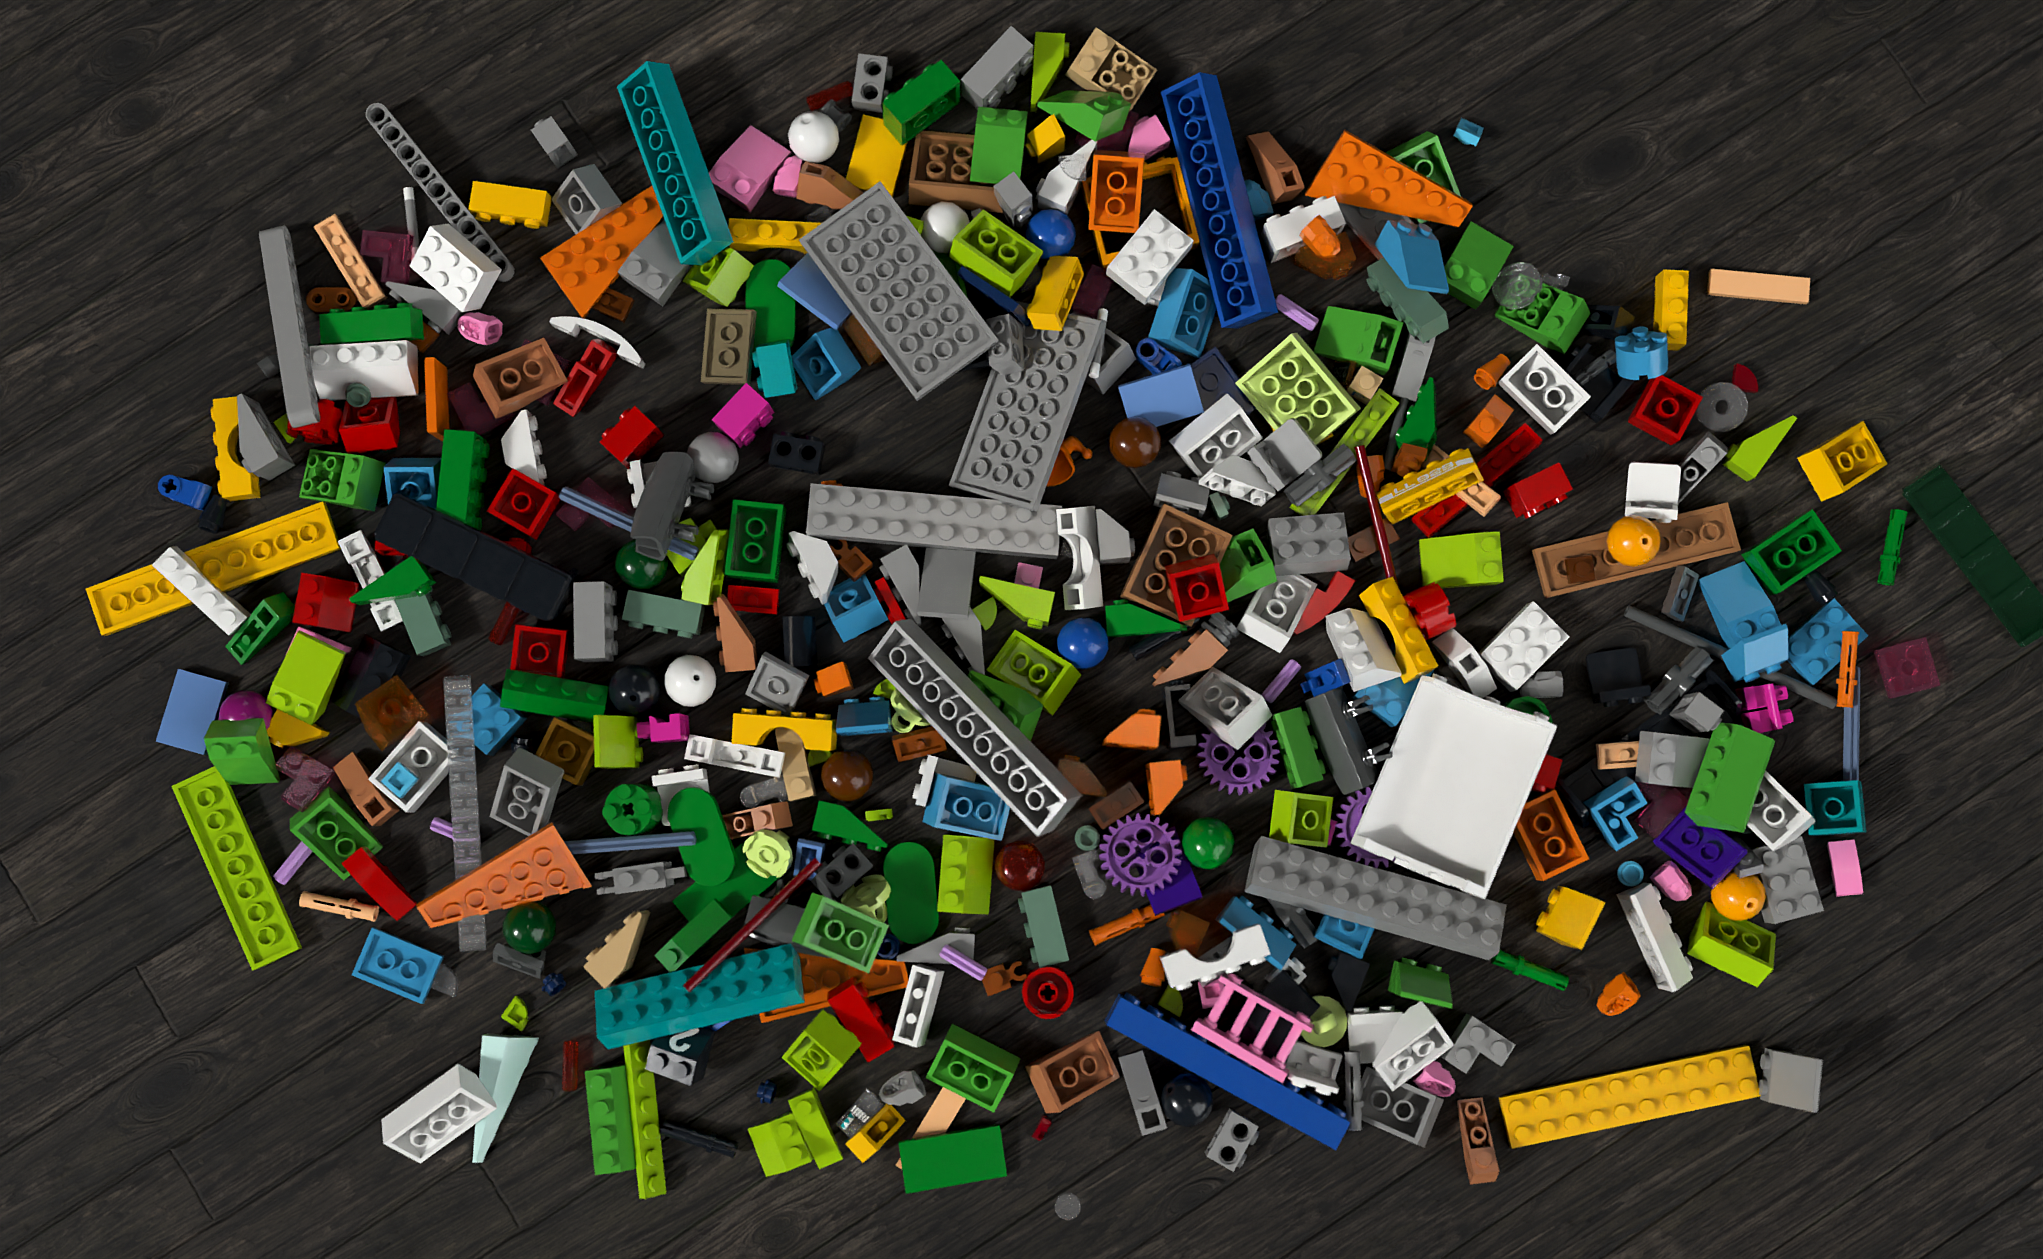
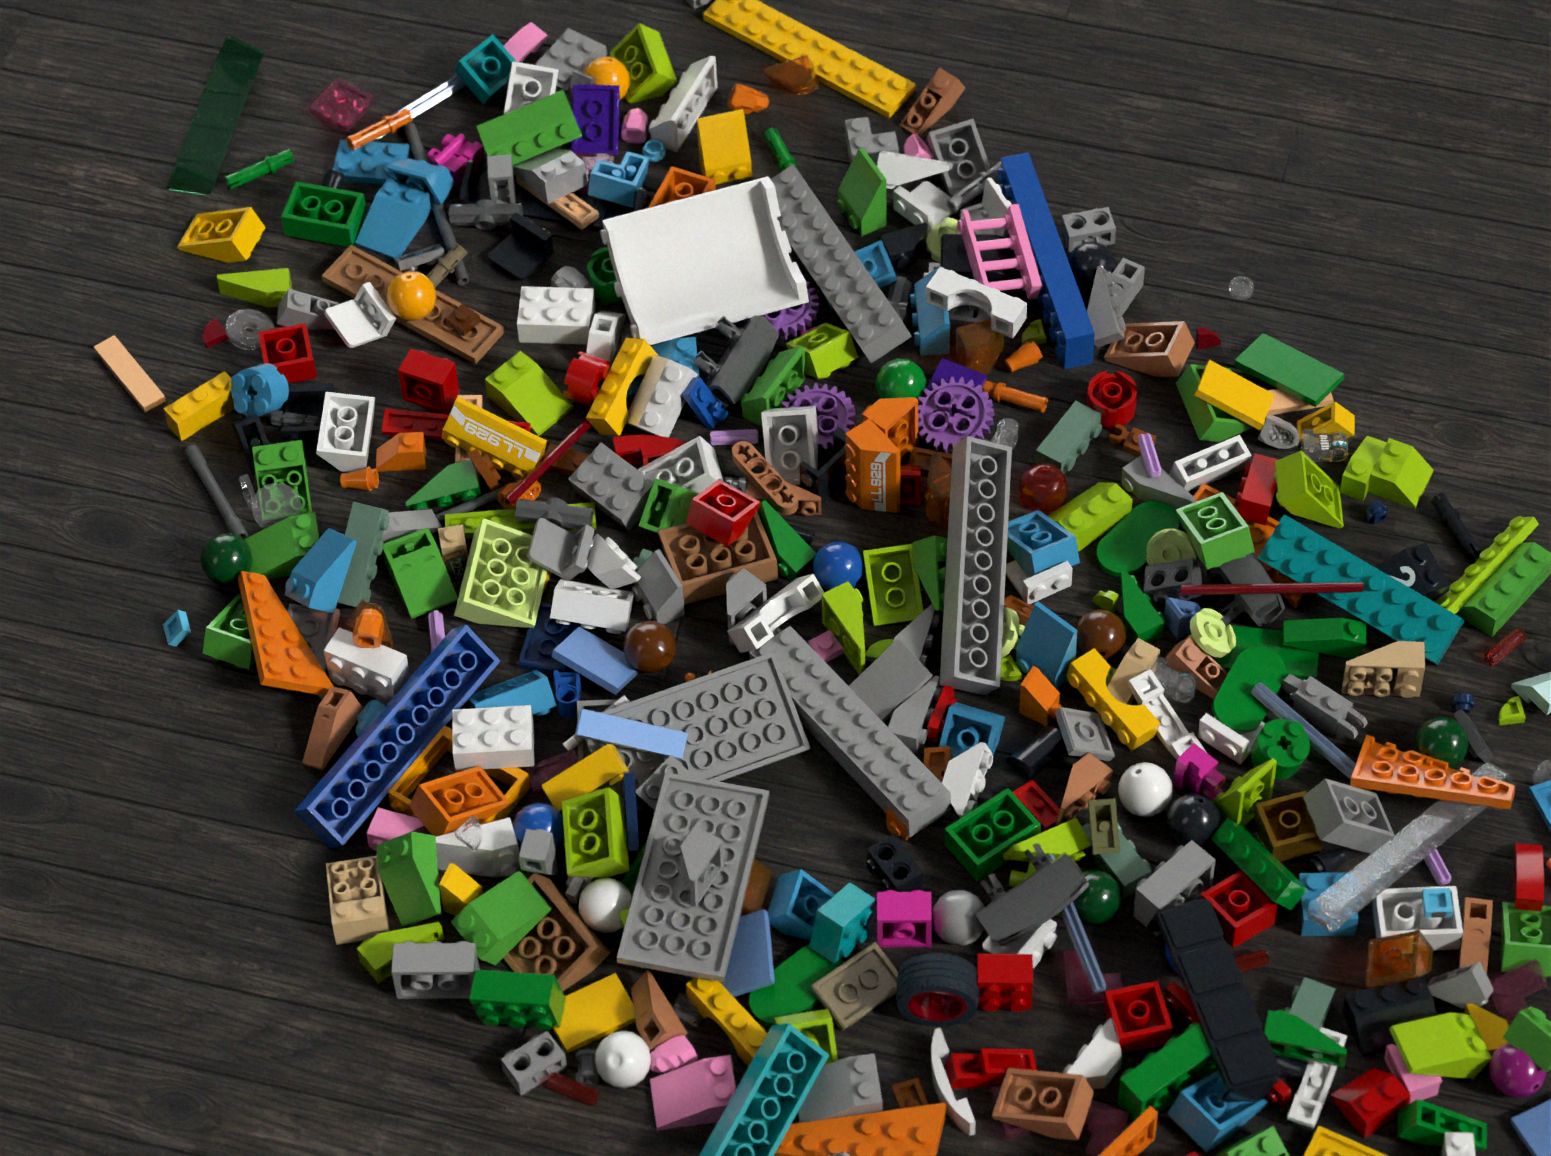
camera: 130 degrees left, 30 degrees down
none -> dark grey piece [184,445,248,539]
none -> dark green piece [200,533,253,585]
none -> dark tan pin [426,243,468,288]
none -> light blue slope [575,709,688,760]
none -> light grey slope [679,826,724,907]
none -> nougat beam [732,441,798,515]
none -> clear orange slope [764,55,819,95]
none -> black wheel [896,953,979,1027]
none -> red slope [900,465,921,505]
none -> light grey slope [1087,265,1126,348]
none -> olive slope [1087,798,1120,854]
none -> yellow tile [1194,360,1274,430]
none -> light grey slope [1427,961,1494,1008]

